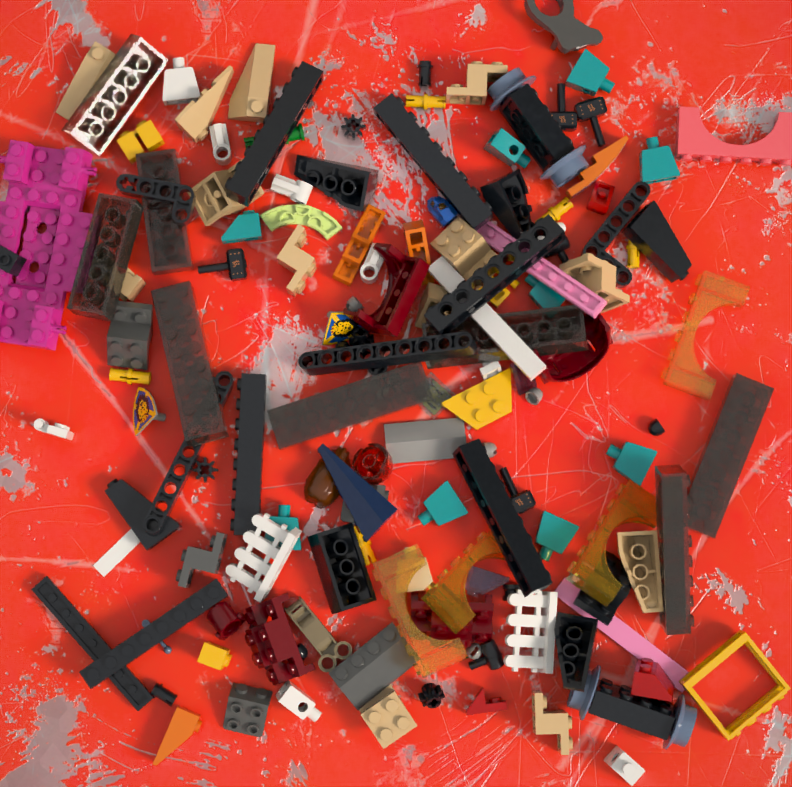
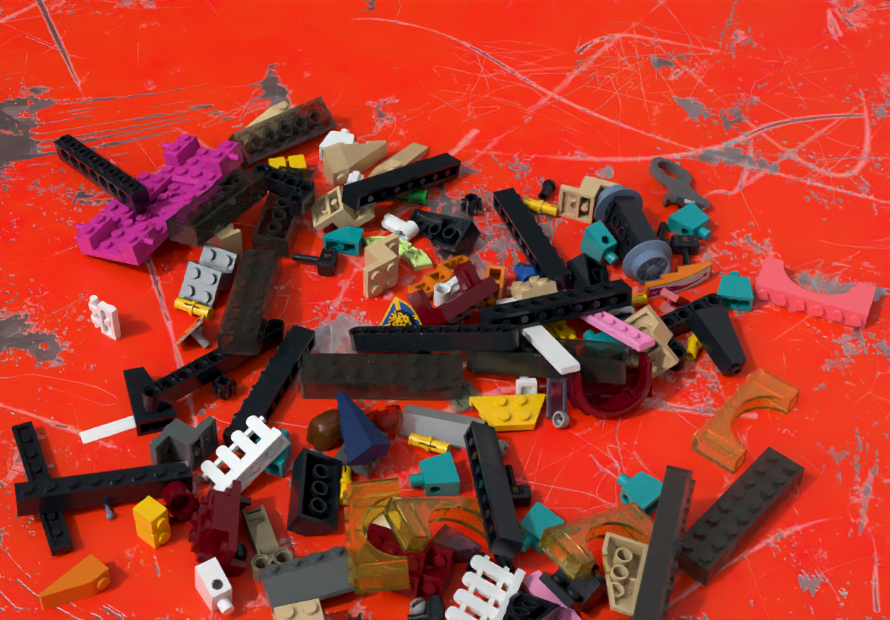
camera: 20 degrees right, 40 degrees down
black pin [151,683,178,706] -> none
dark grey bracket [223,682,273,737] -> none
none -> yellow pin [408,432,451,454]

